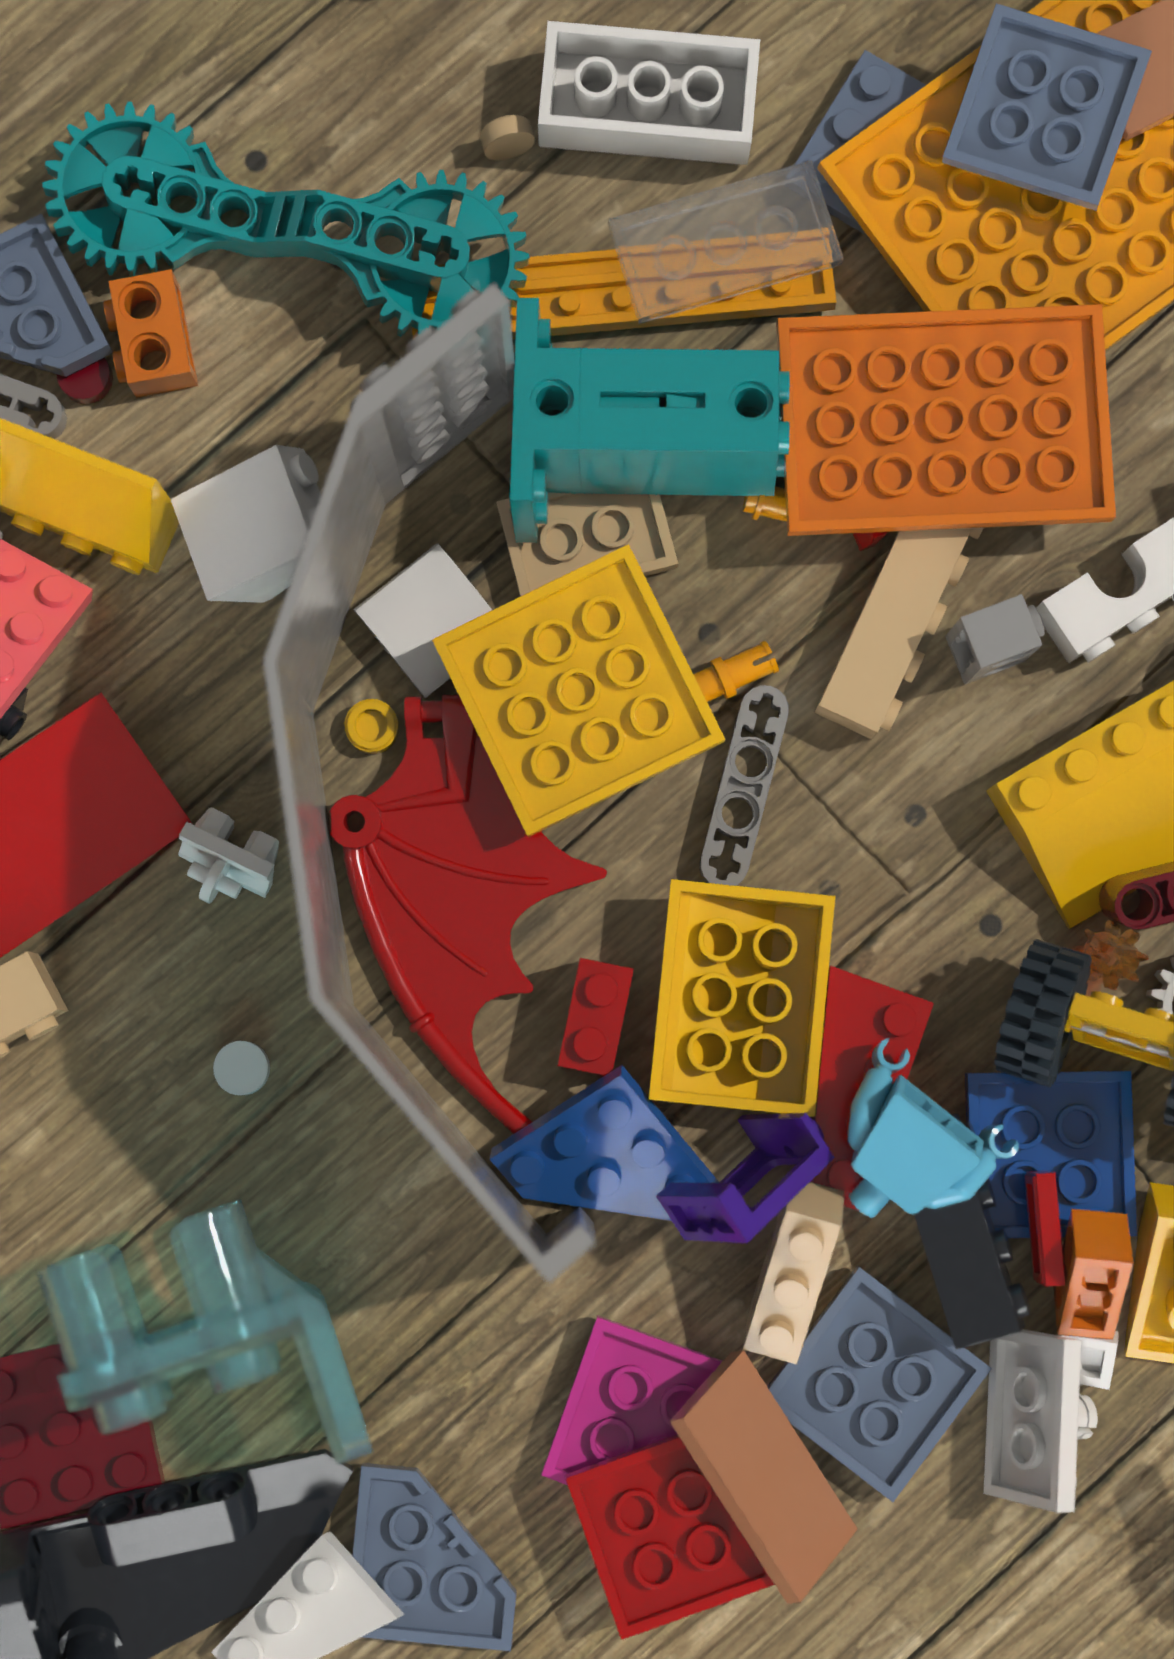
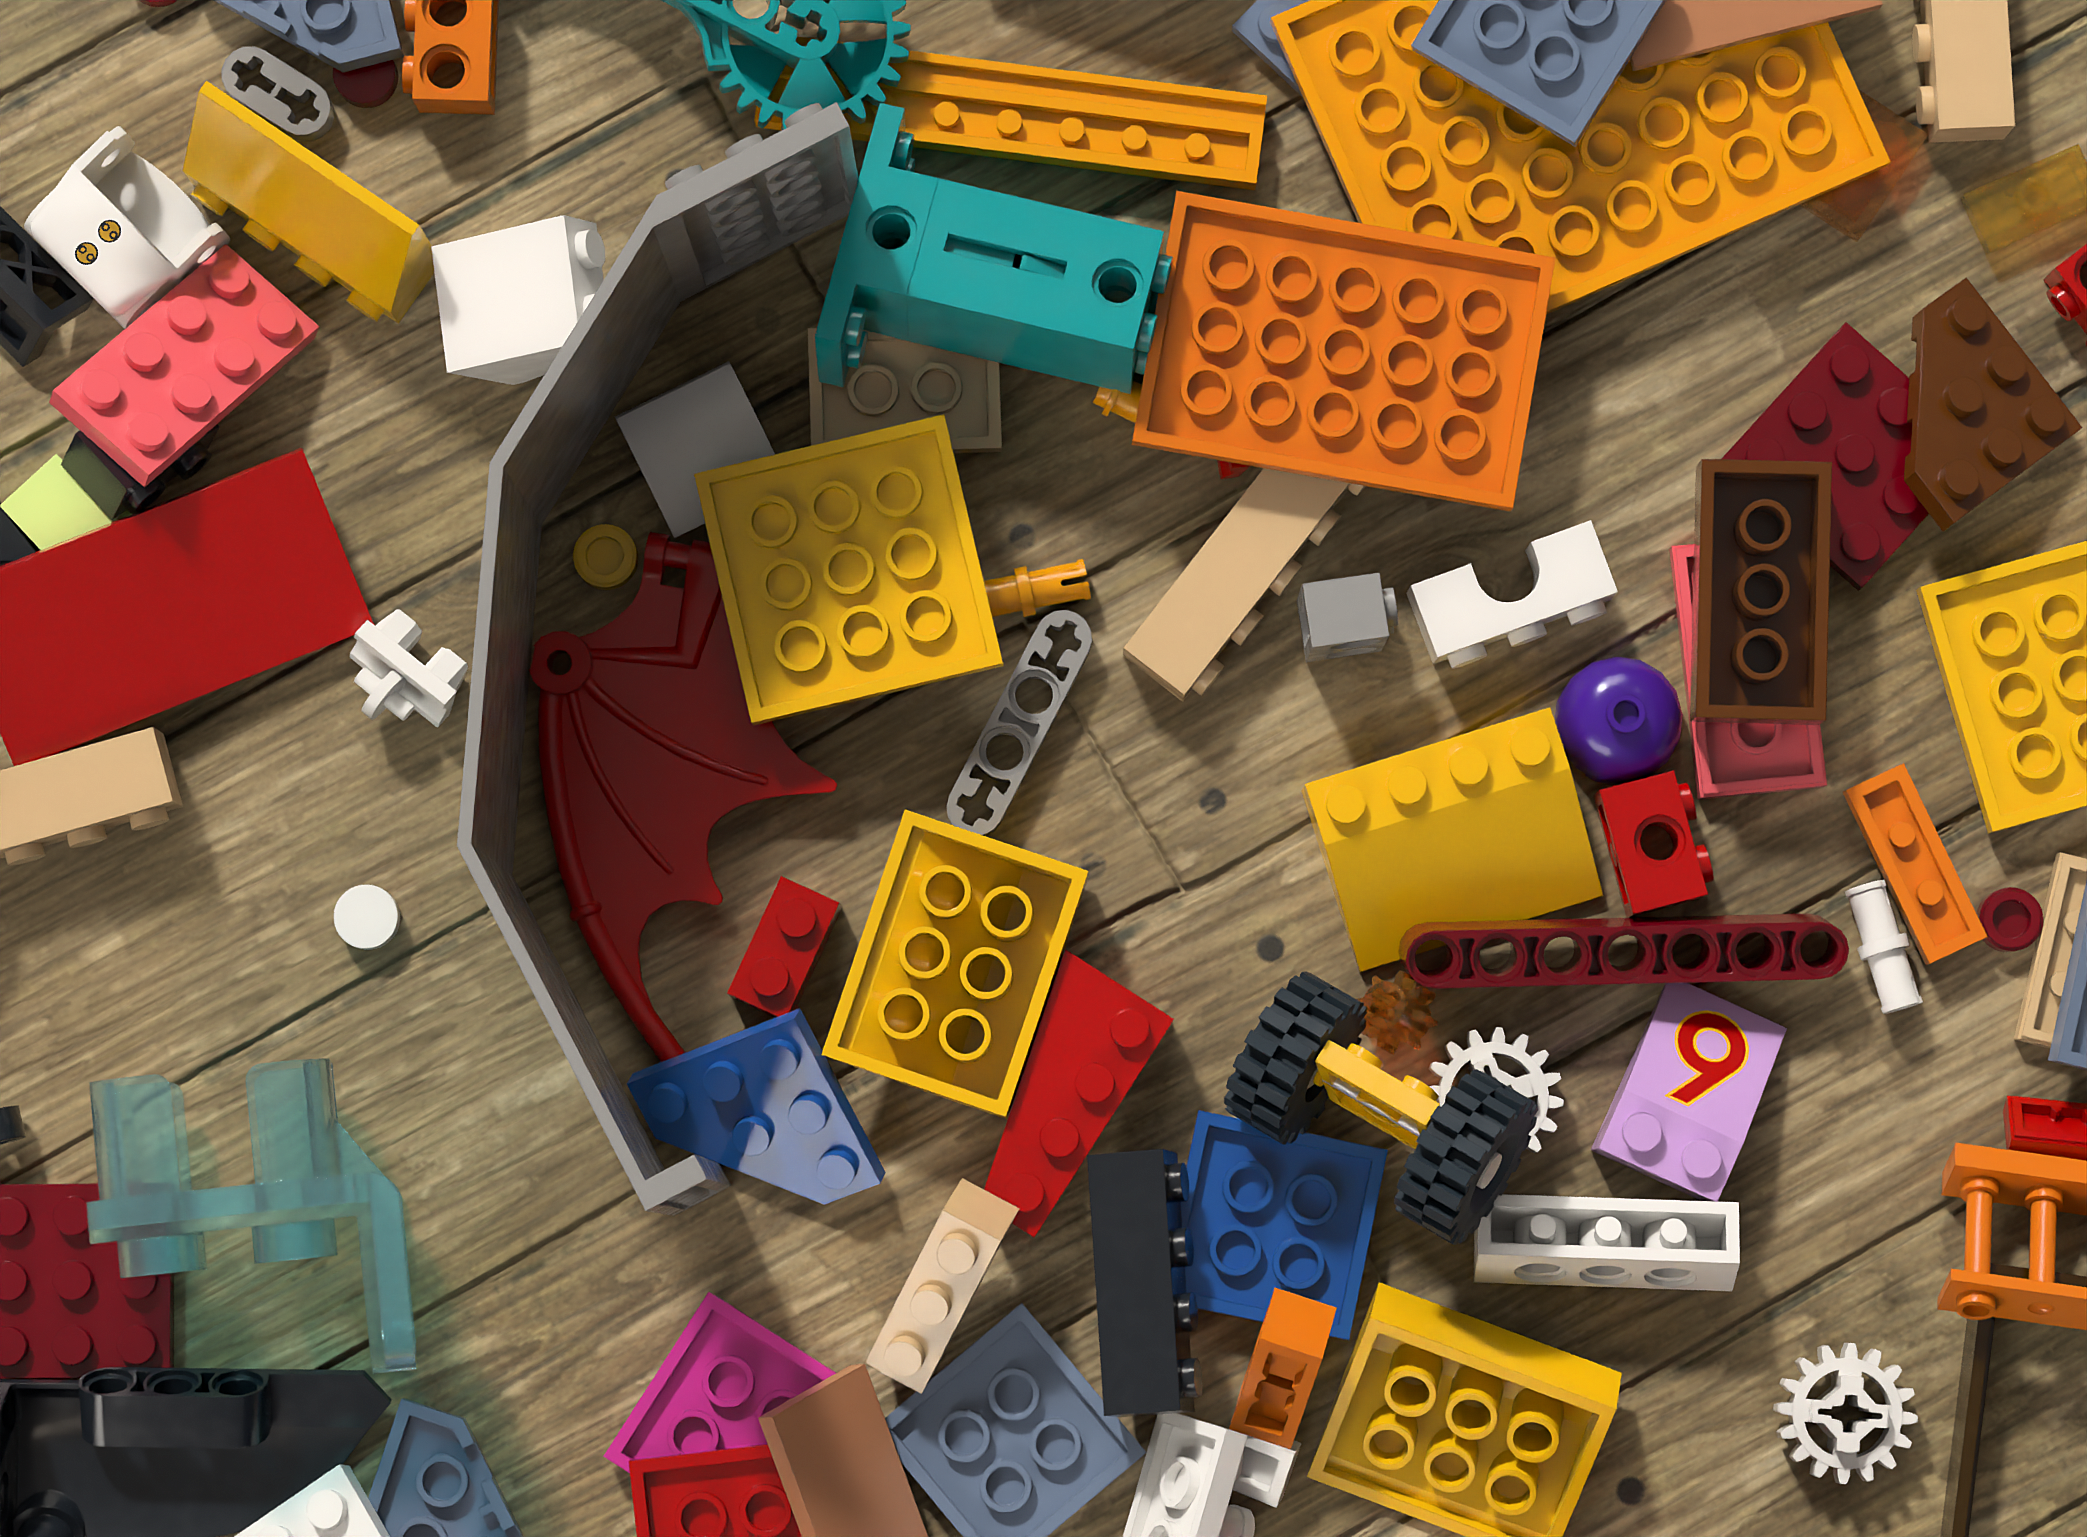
camera: 15 degrees right, 0 degrees up
clear tile [608,160,844,324] -> none
dark purple window [656,1113,835,1243] -> none
medium azure torso [847,1038,1019,1218] -> none
red tile [1024,1170,1065,1287] -> none

